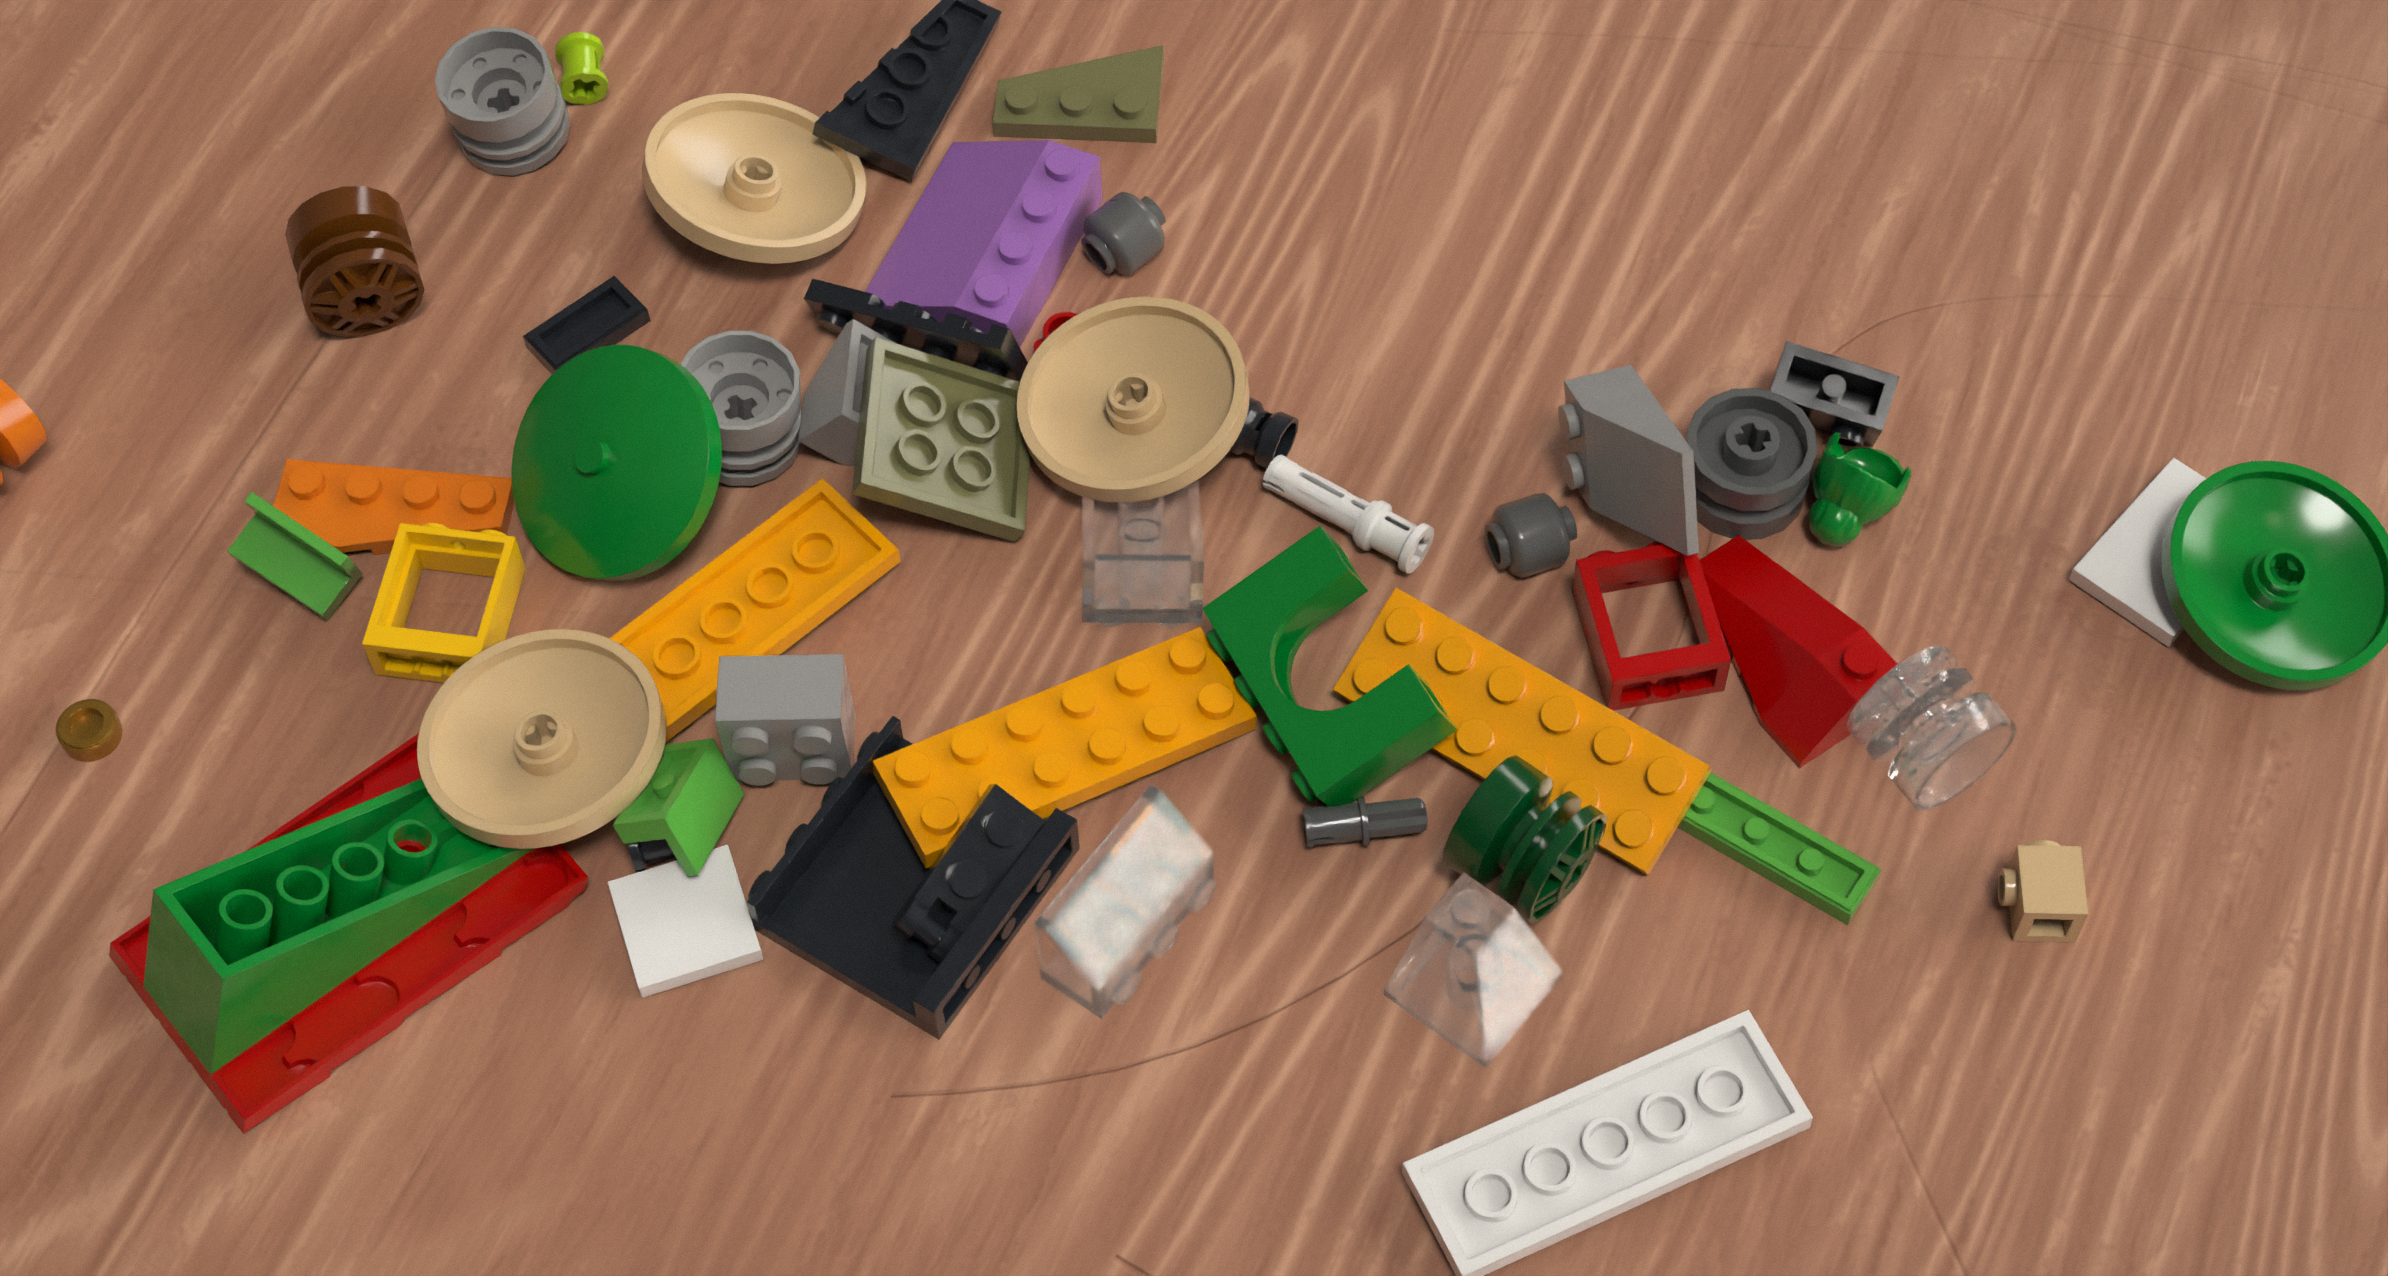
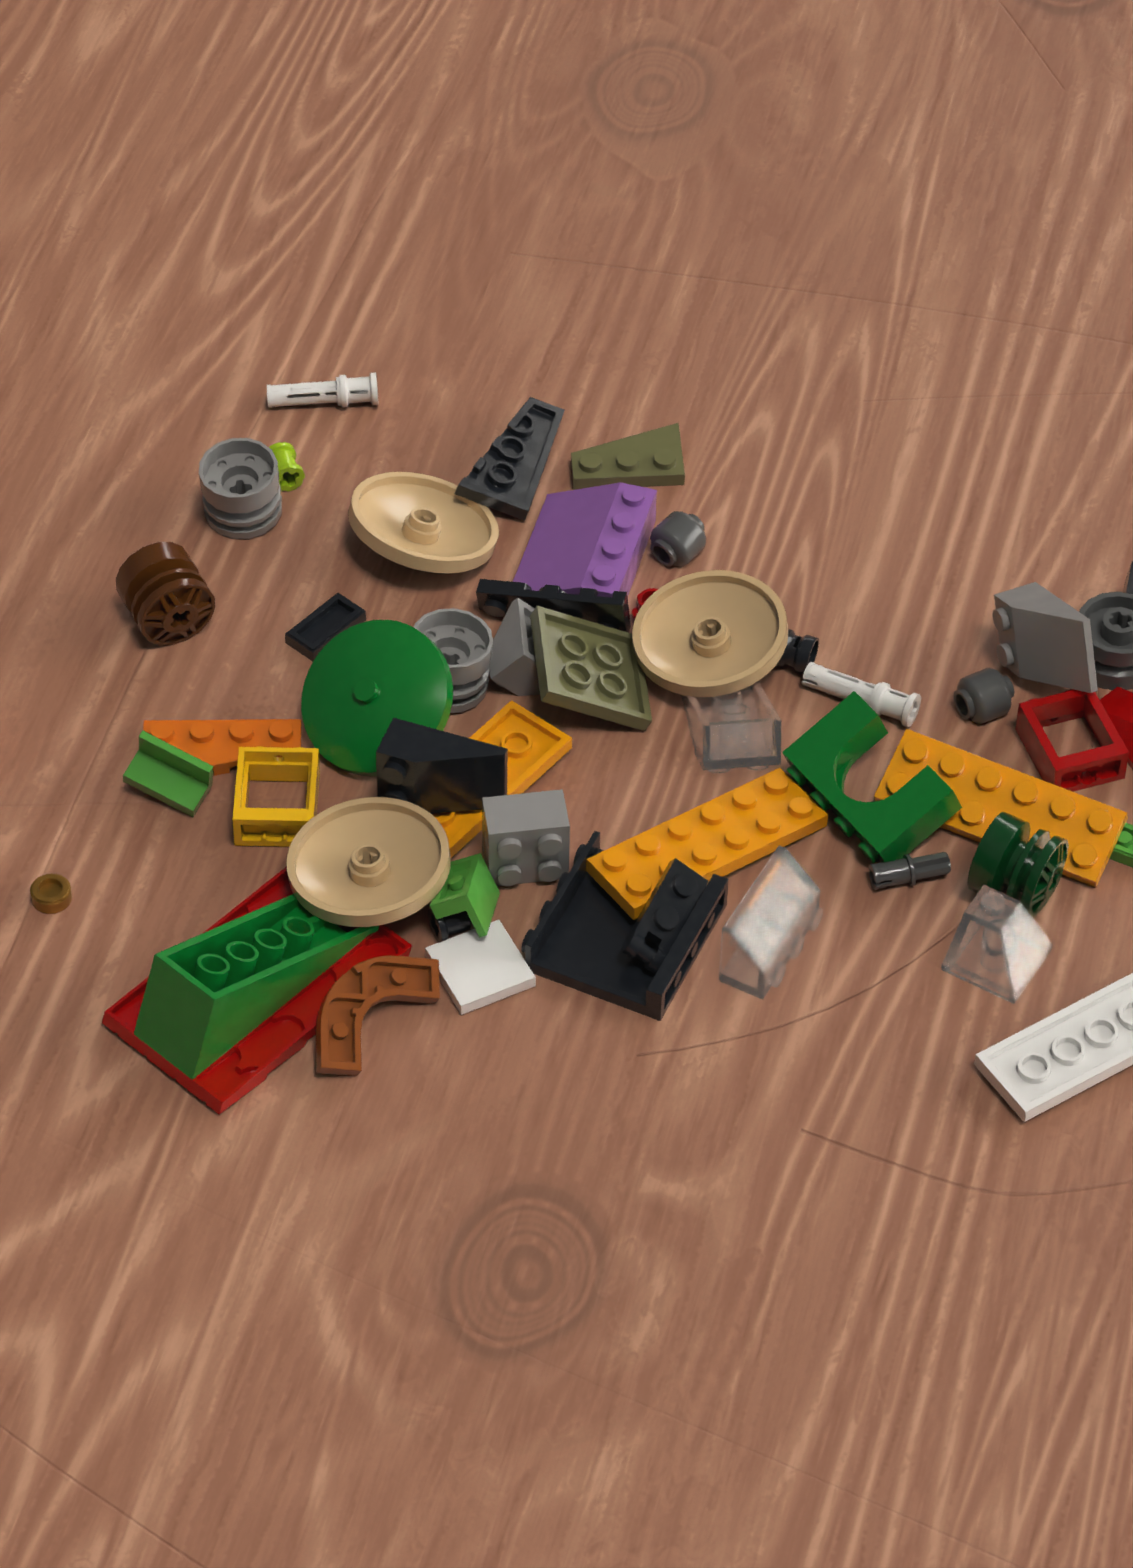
camera: 10 degrees left, 10 degrees down
none -> dark orange plate [316,956,440,1076]
none -> black slope [376,717,508,814]

